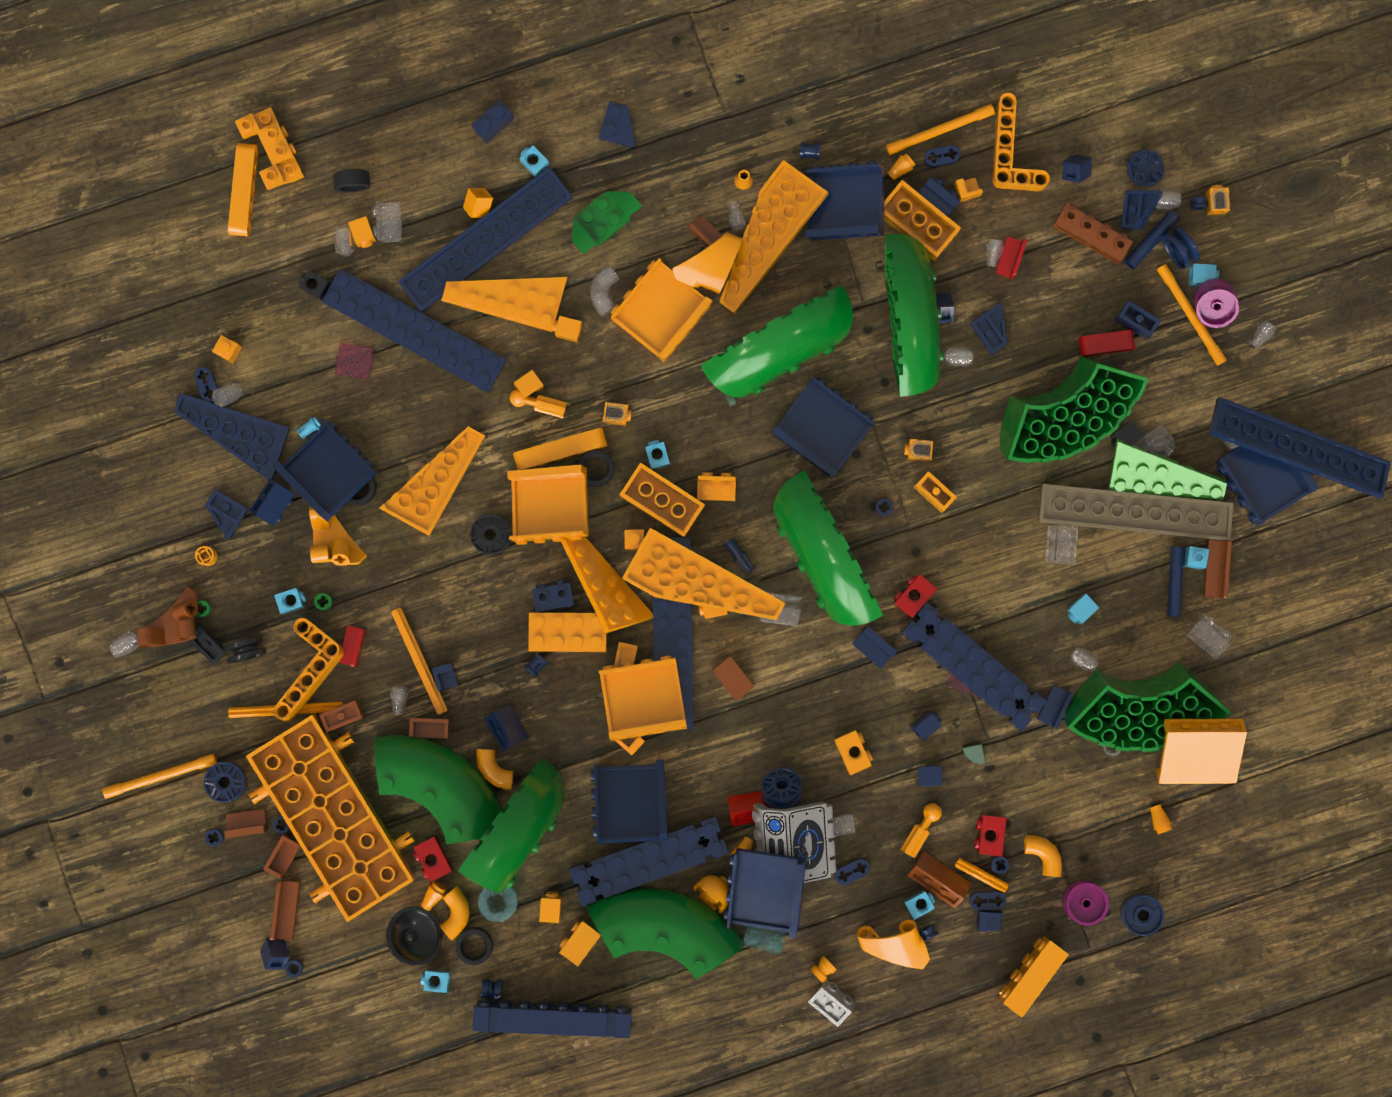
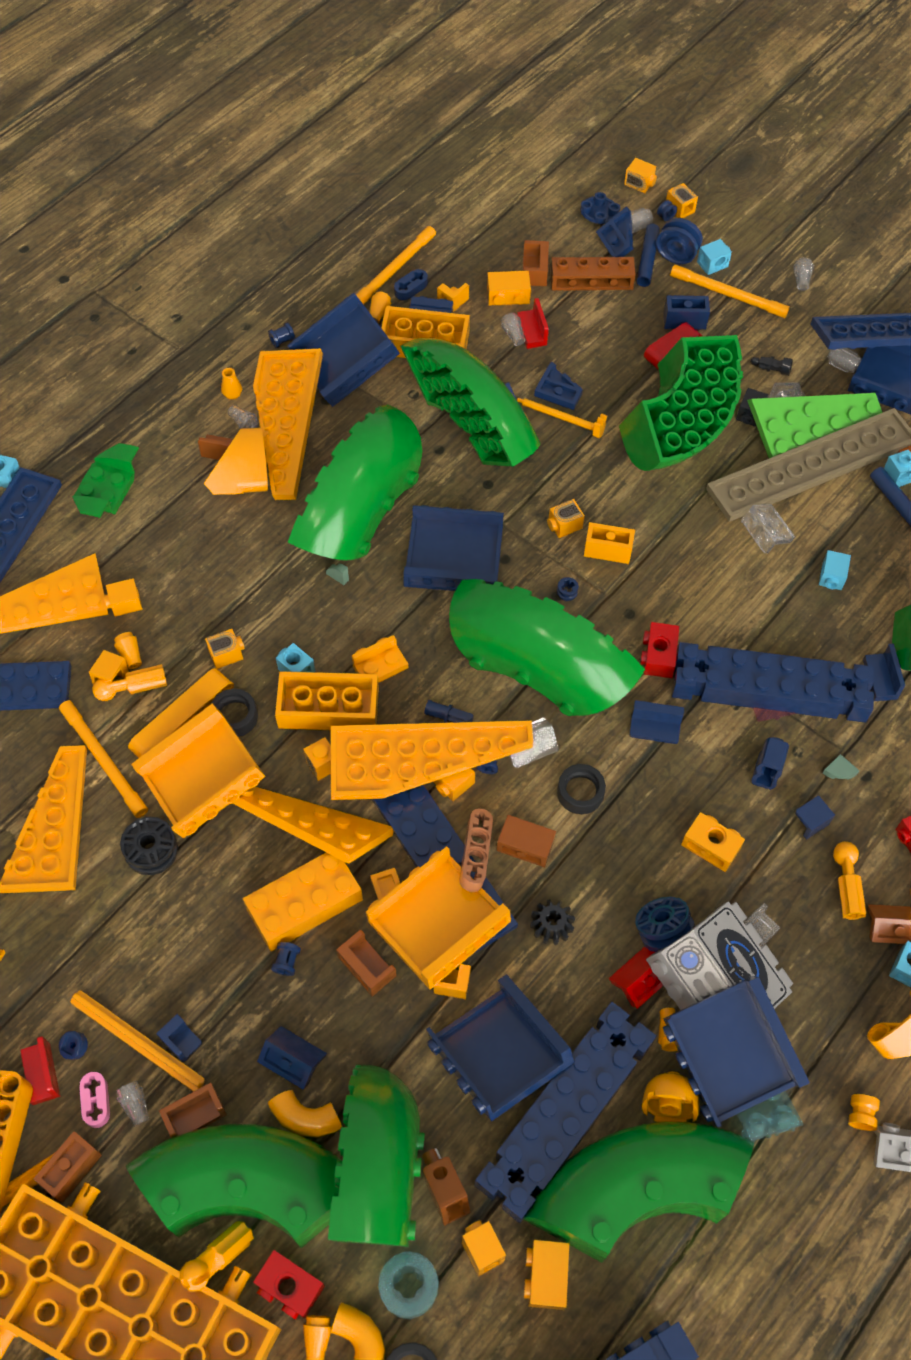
camera: 30 degrees left, 25 degrees down
dark blue brick [532,580,575,613] -> none
clear cylinder [590,264,620,317] -> none
dark blue wing [599,101,635,149] -> none
light orange panel [611,258,713,362] -> none
dark blue beam [834,859,870,885] -> none
clear brick [944,347,973,367] -> none
light orange beam [992,93,1050,191] -> none
dark blue panel [1063,155,1092,183] -> none
clear brick [1069,647,1099,673] -> none
magenta wheel [1194,278,1239,328] -> none
none -> light orange piece [59,700,149,818]
none -> dark blue tile [59,1031,88,1060]
none -> bright pink beam [80,1072,110,1128]
none -> light orange cone [114,632,142,669]
none -> light orange piece [180,1221,254,1292]
none -> dark orange panel [336,930,397,997]
none -> dark orange torso [422,1148,470,1226]
none -> nougat beam [459,809,493,892]
none -> light orange brick [487,271,531,306]
none -> light orange piece [517,398,608,438]
none -> dark orange panel [523,240,549,286]
none -> black gear [530,899,575,946]
none -> black tyre [557,764,606,815]
none -> light orange brick [624,158,657,193]
none -> black piece [750,356,793,376]

